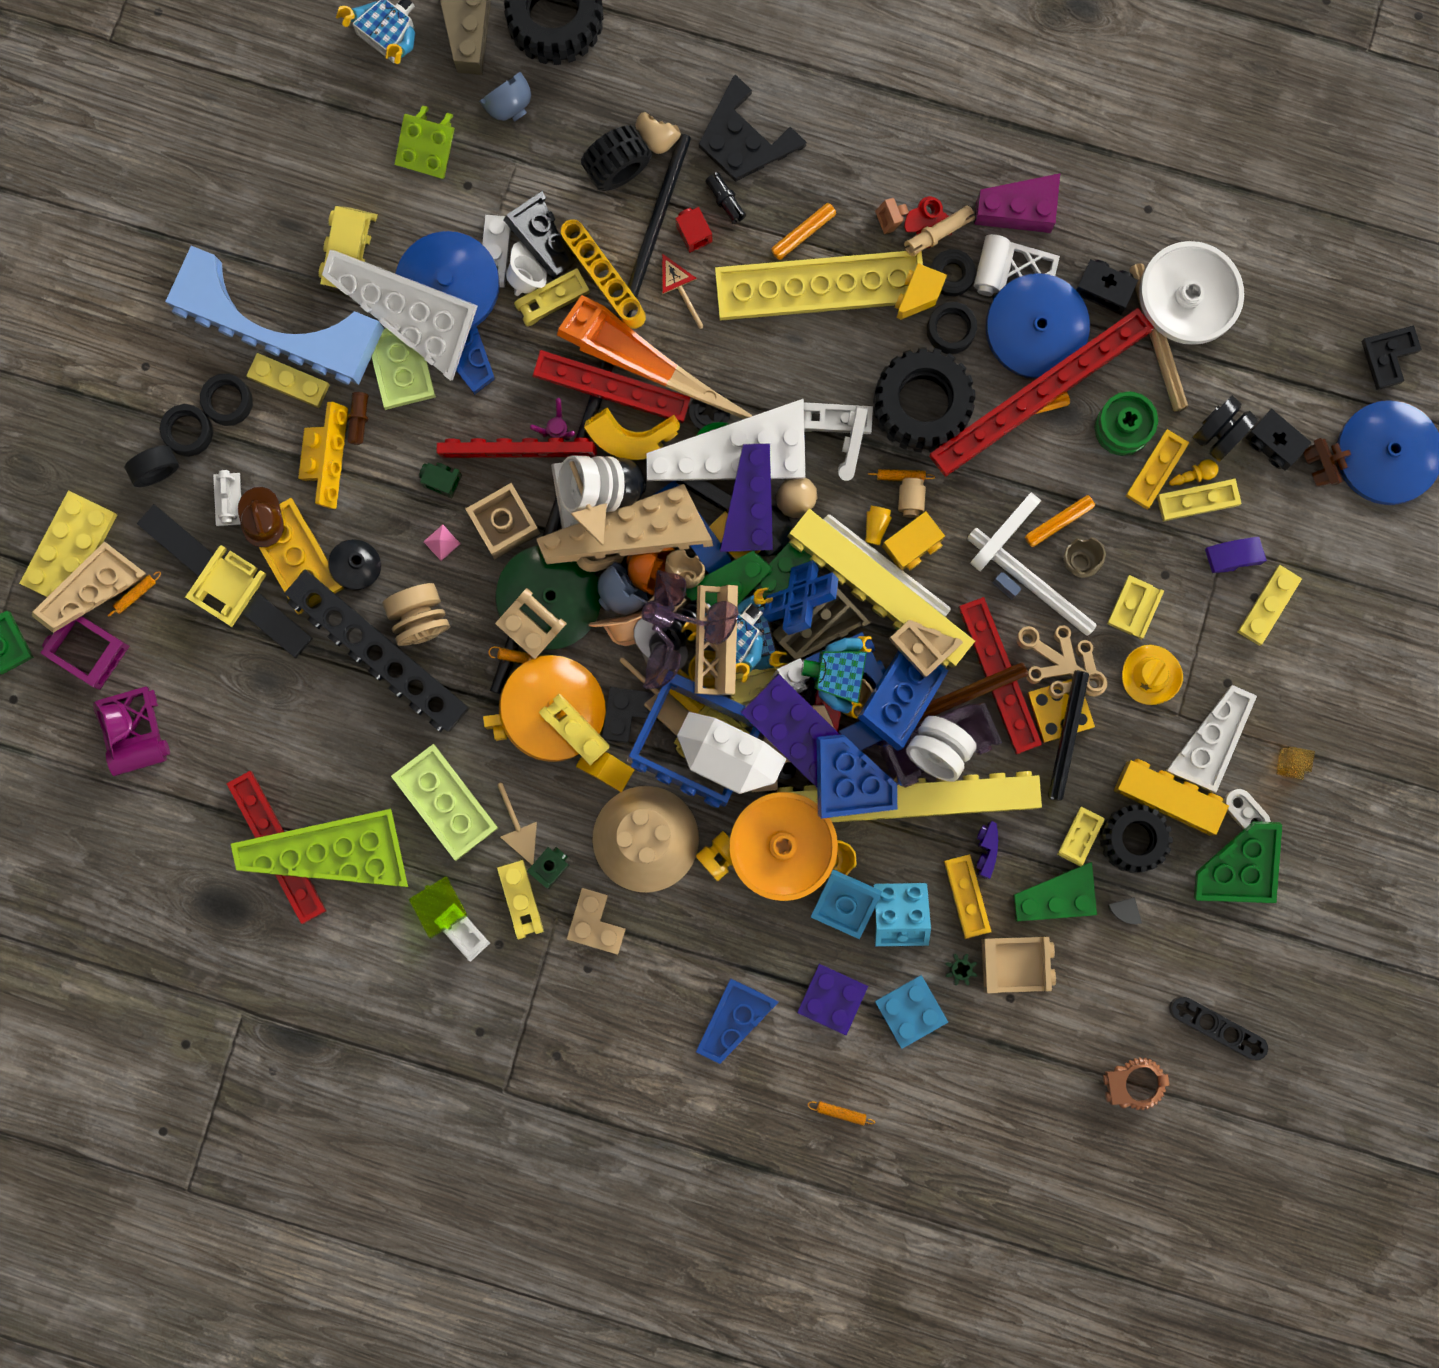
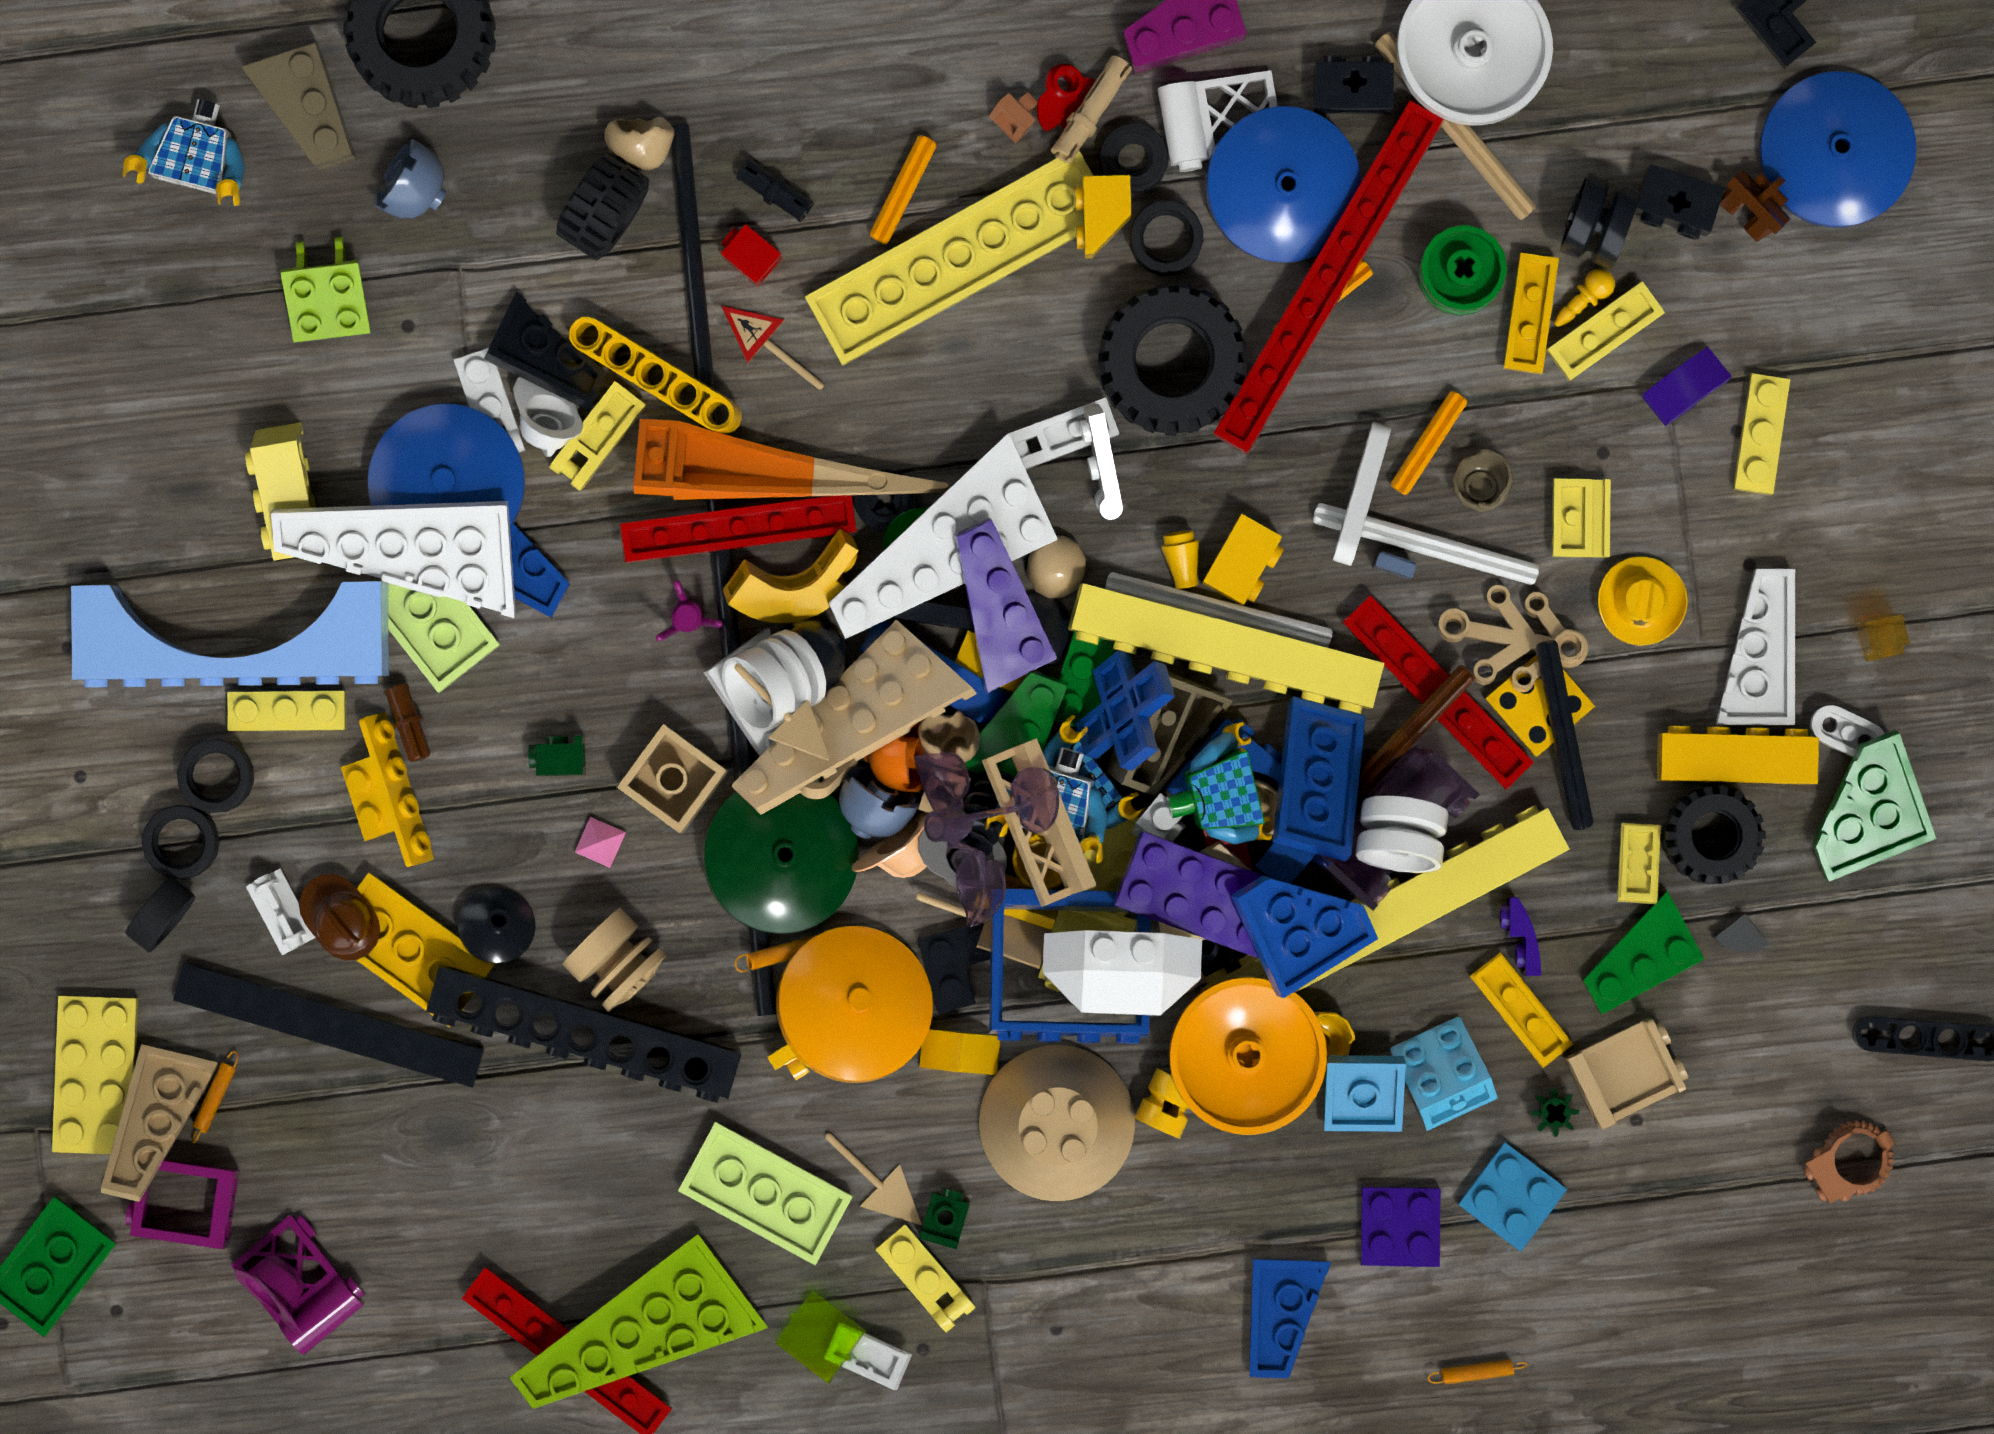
camera: 25 degrees left, 5 degrees up
light yellow container [185,545,266,627] -> none
red plate [436,438,597,458] -> none
tan plate [495,588,567,659] -> none
light yellow plate [539,694,610,765] -> none
tan plate [567,888,626,955] -> none
black wing [699,74,807,182] -> none
light orange piece [868,469,935,481] -> none
tan wing [889,620,963,678] -> none
tan brick [898,478,926,518] -> none

